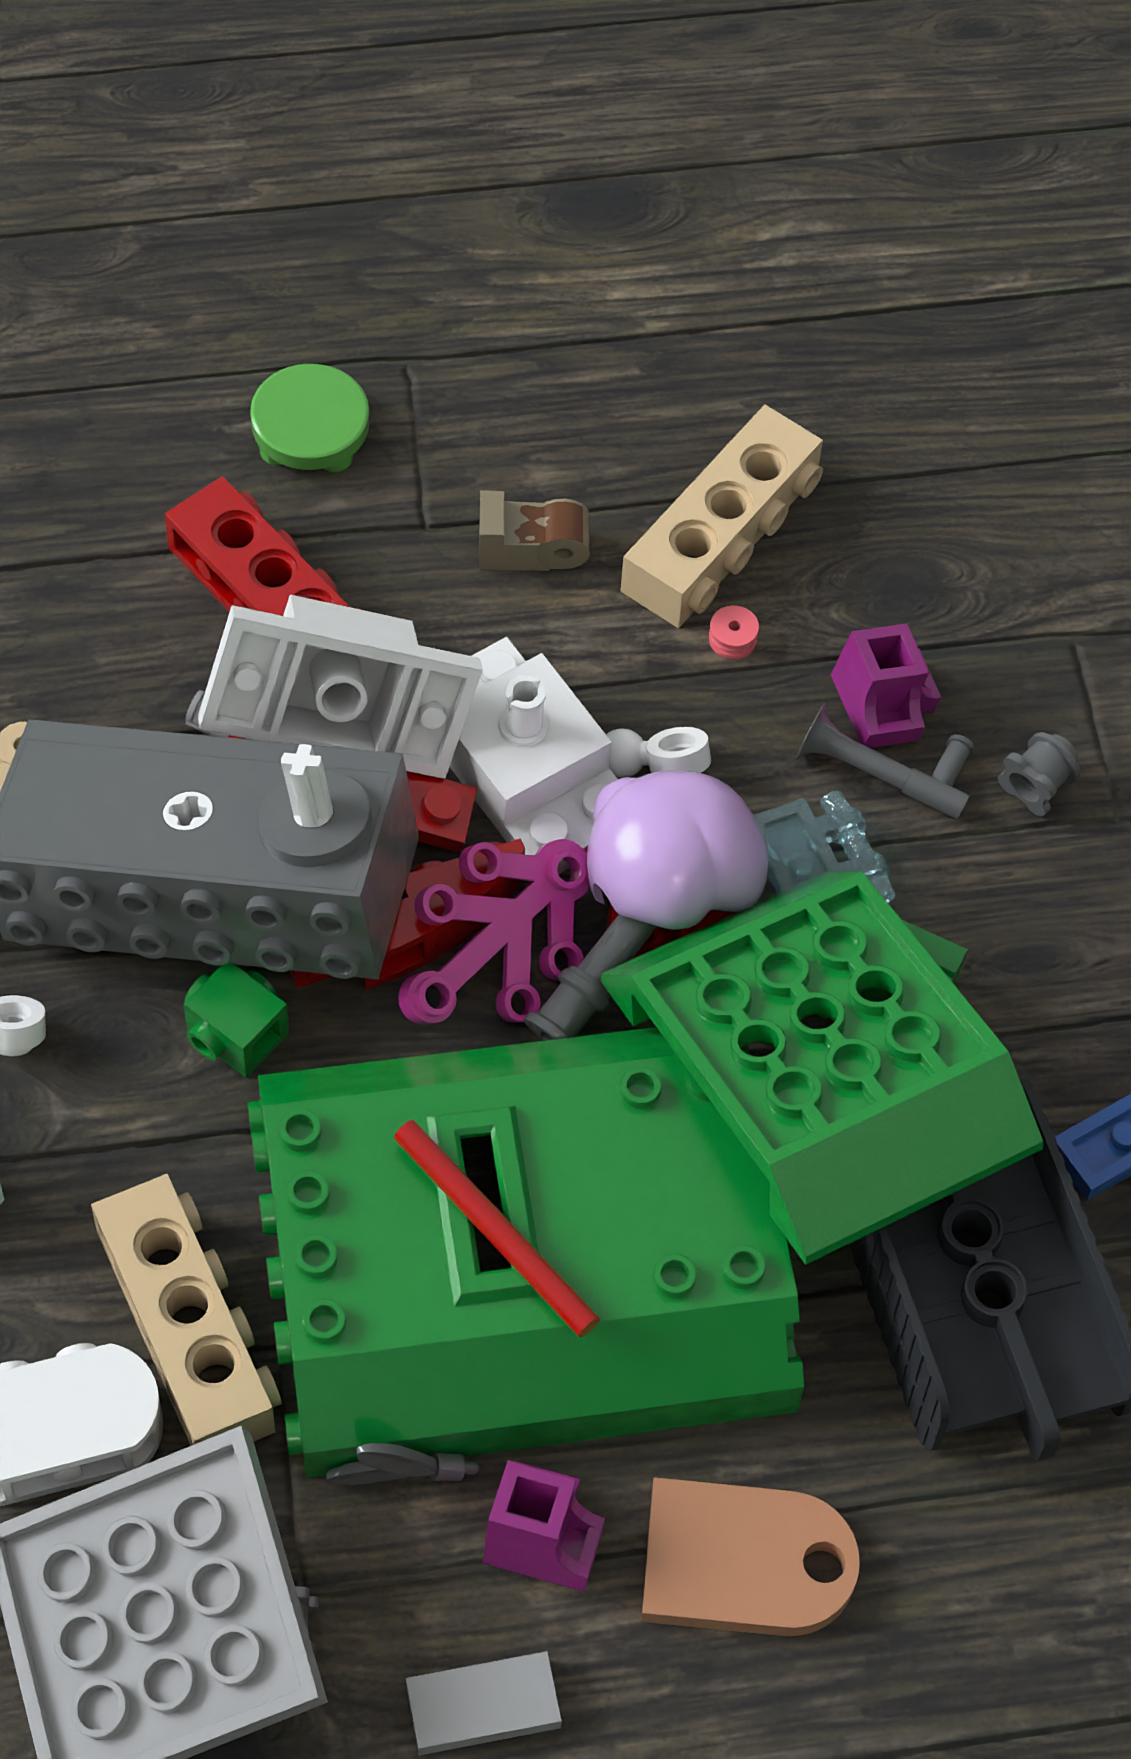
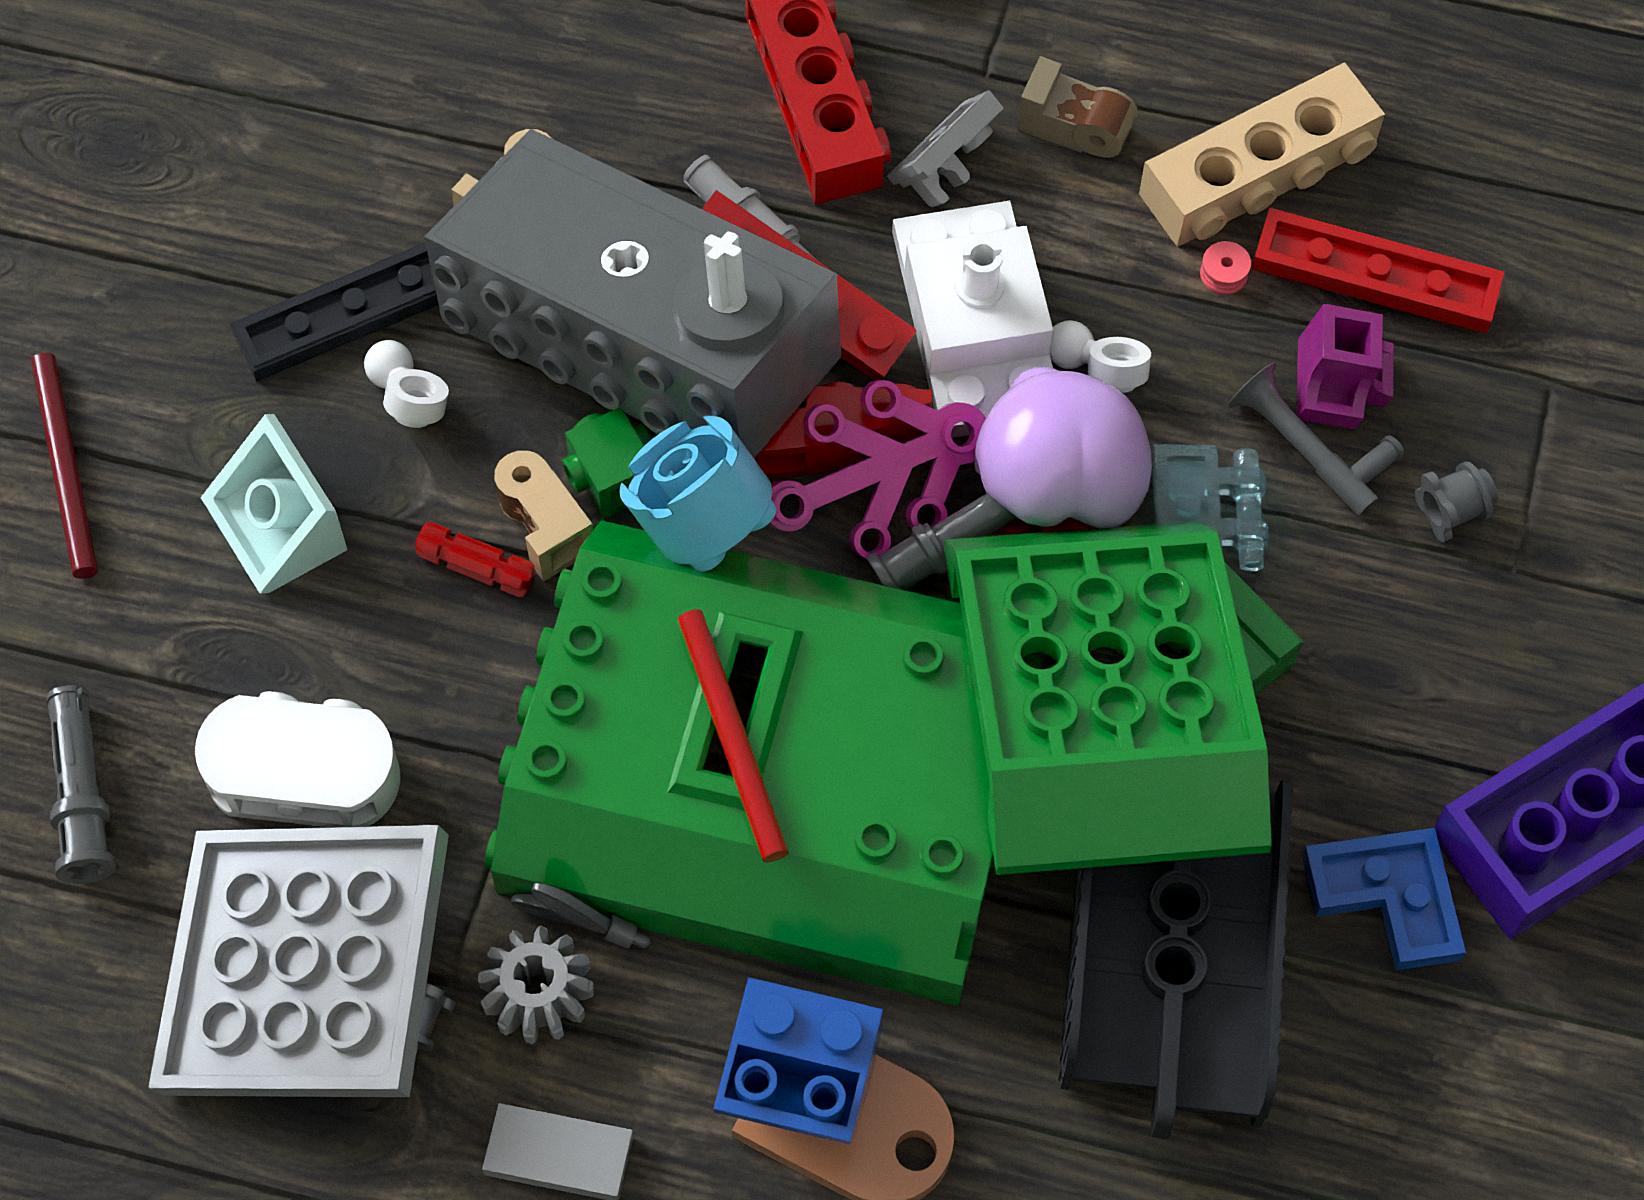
camera: 25 degrees right, 5 degrees up
tan brick [91,1174,282,1446] -> none
white brick [198,595,483,779] -> none
magenta brick [483,1460,605,1592] -> none
none -> red axle [415,522,536,597]
none -> light grey gear [478,925,594,1045]
none -> tan leg [494,451,593,582]
none -> medium azure brick [620,416,777,572]
none -> blue slope [713,977,883,1145]
none -> light grey plate [887,90,1004,207]
none -> red plate [1251,208,1505,334]

